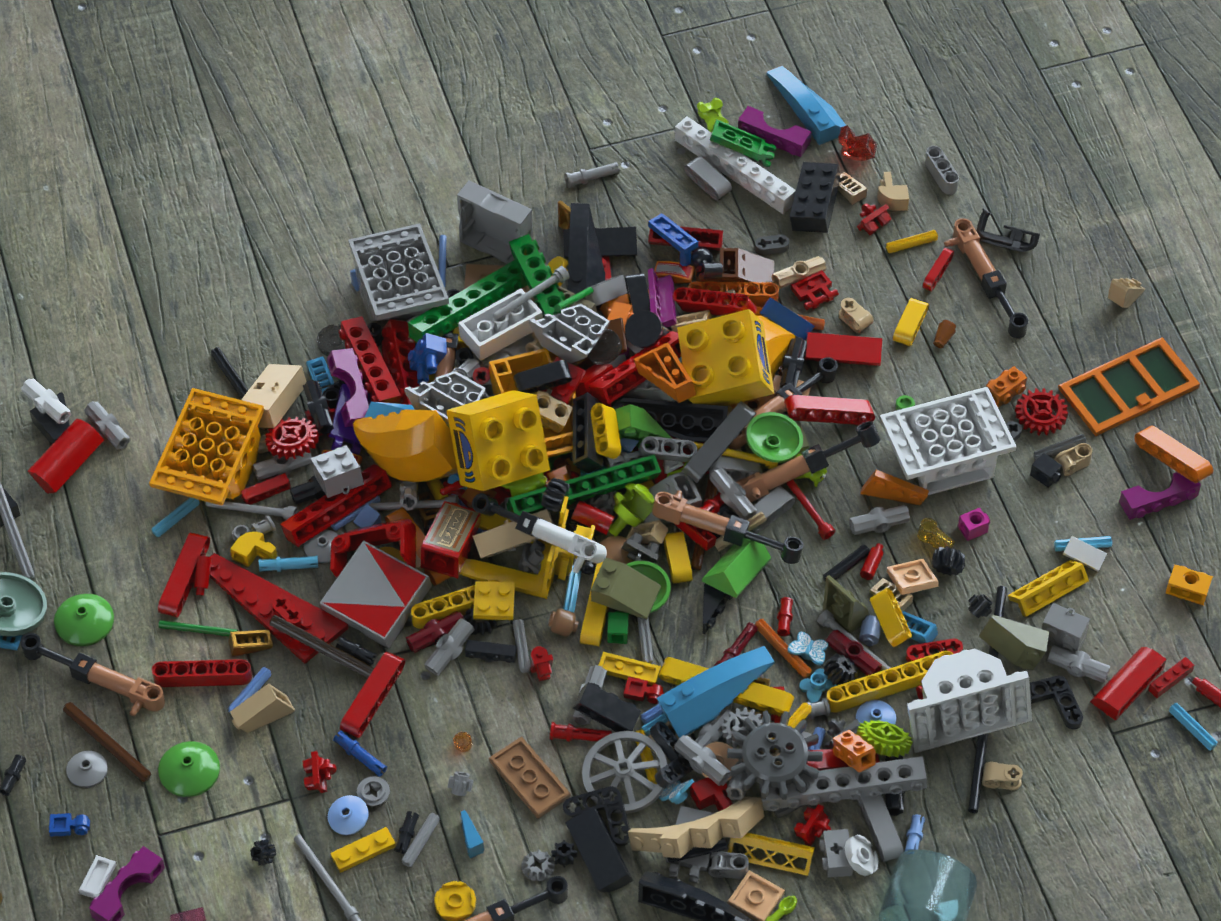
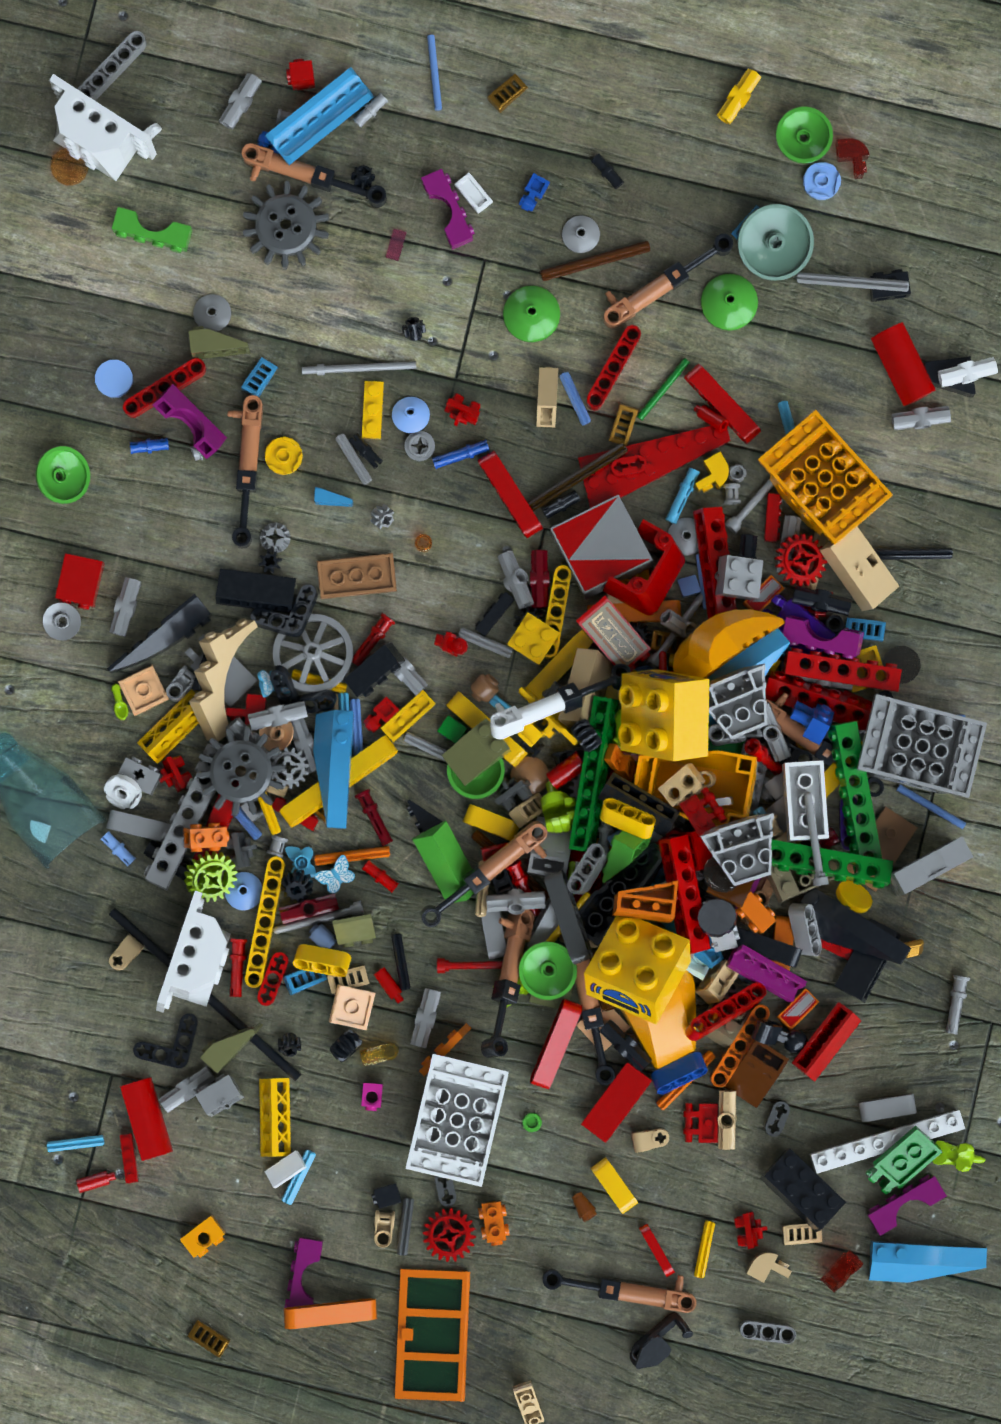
camera: 120 degrees right, 30 degrees up
black beam [513,360,572,394] -> none
green bar [554,287,594,312] -> none
blue piece [648,213,698,266] -> none

